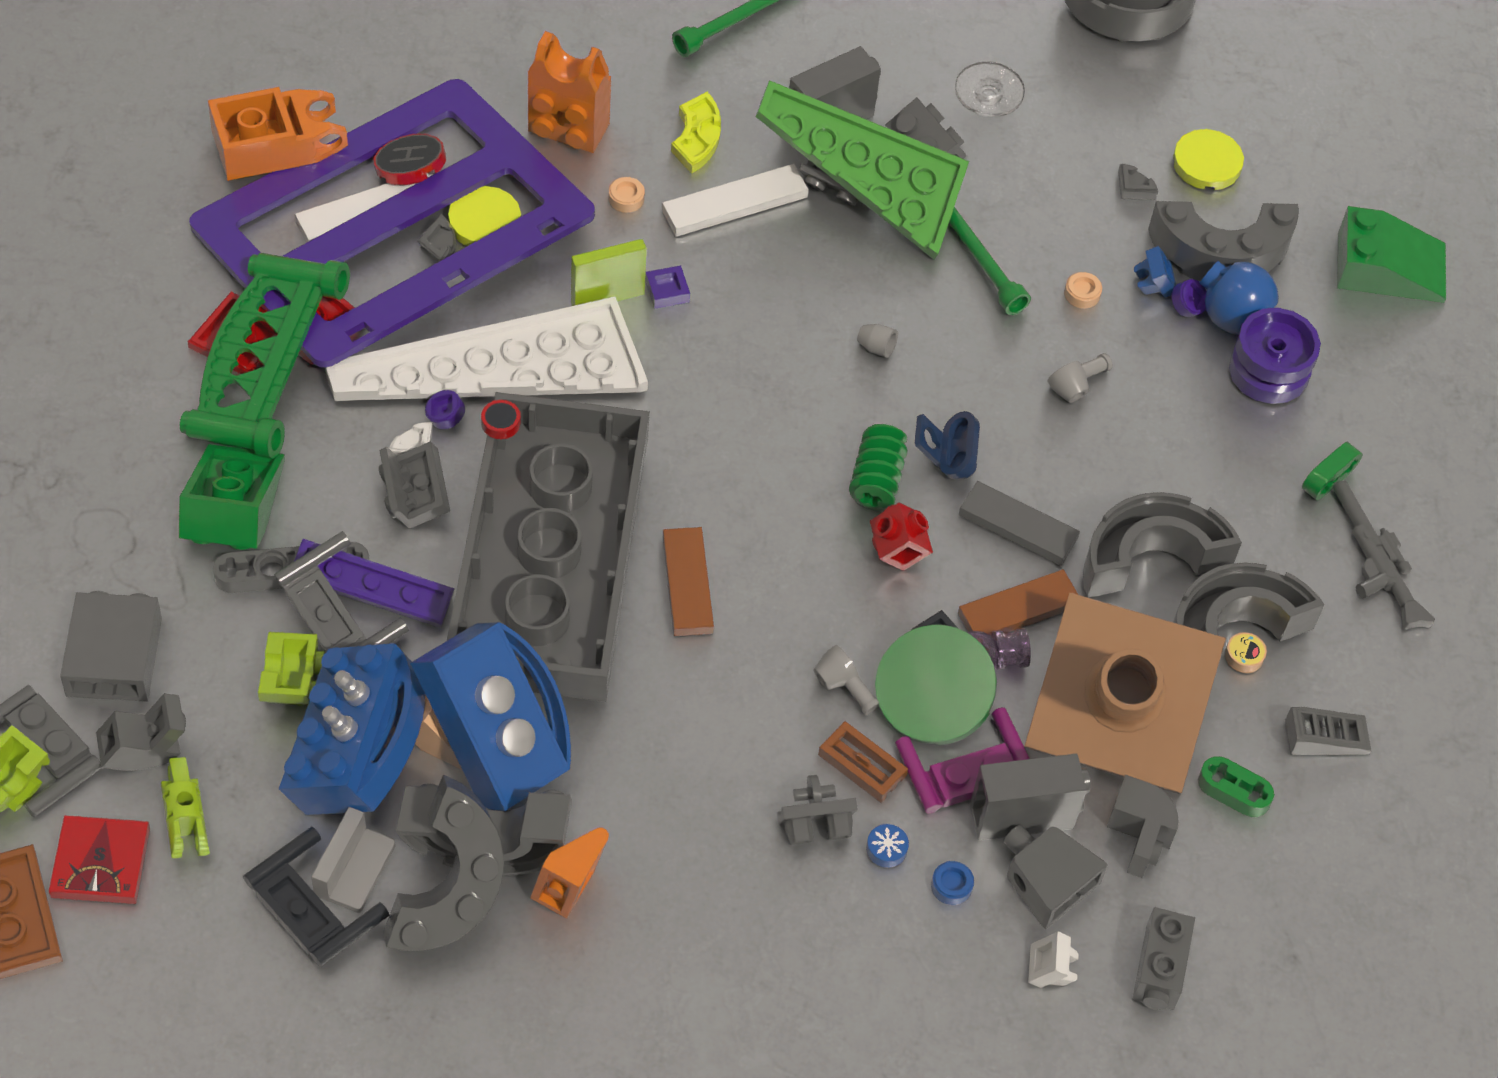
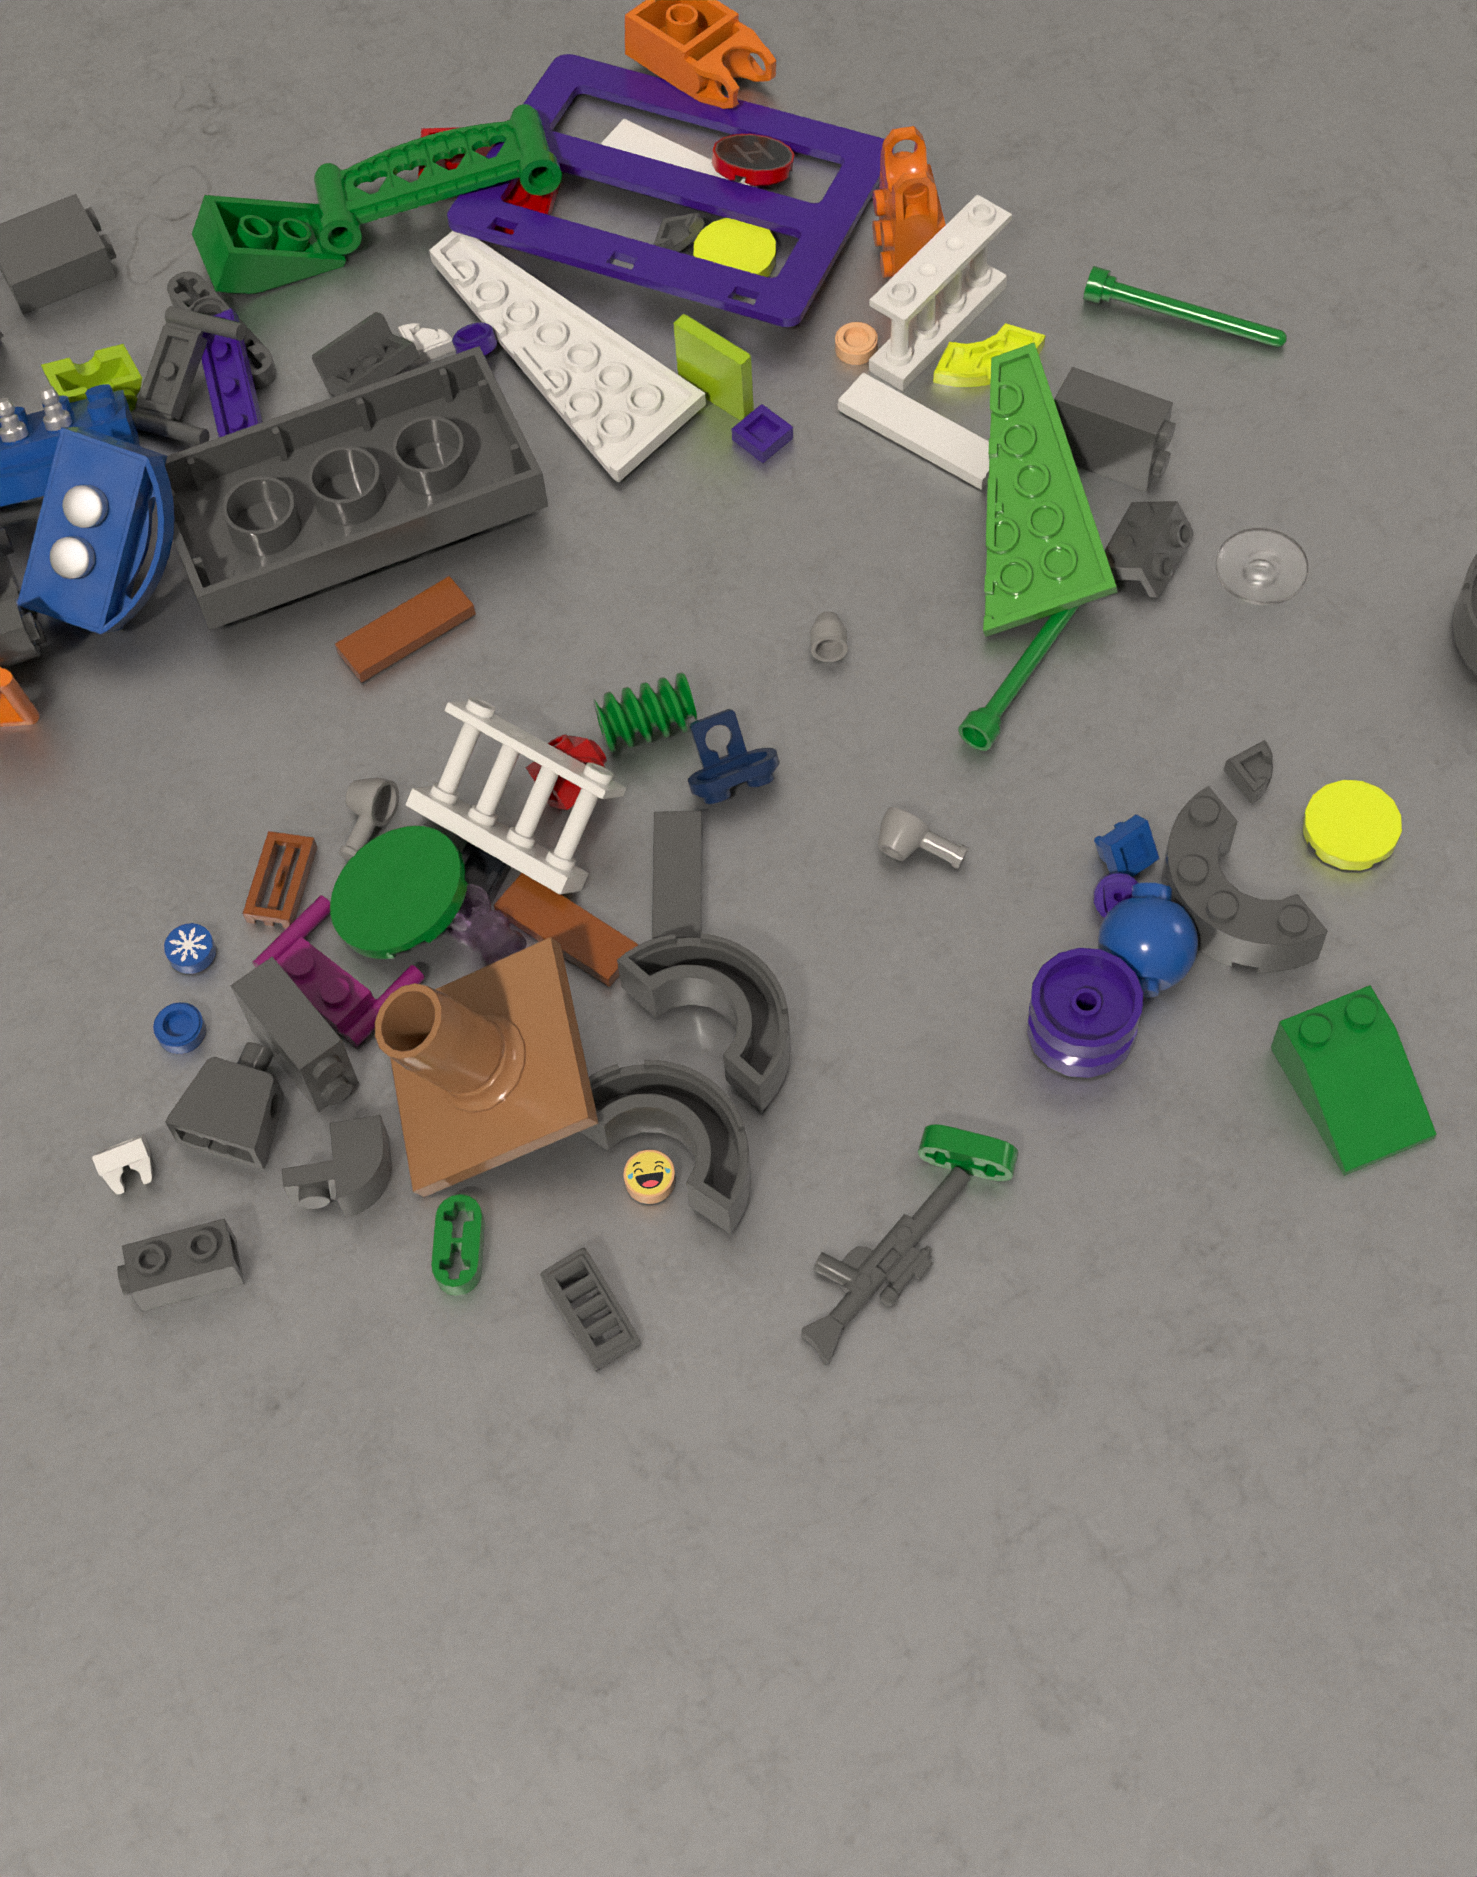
camera: 70 degrees right, 5 degrees up
tile [481,400,521,440] -> none
dark grey hips [777,775,858,845] -> none
light nougat tile [1064,272,1102,309] -> none
none -> white fence [405,697,626,895]
none -> white fence [869,195,1012,391]

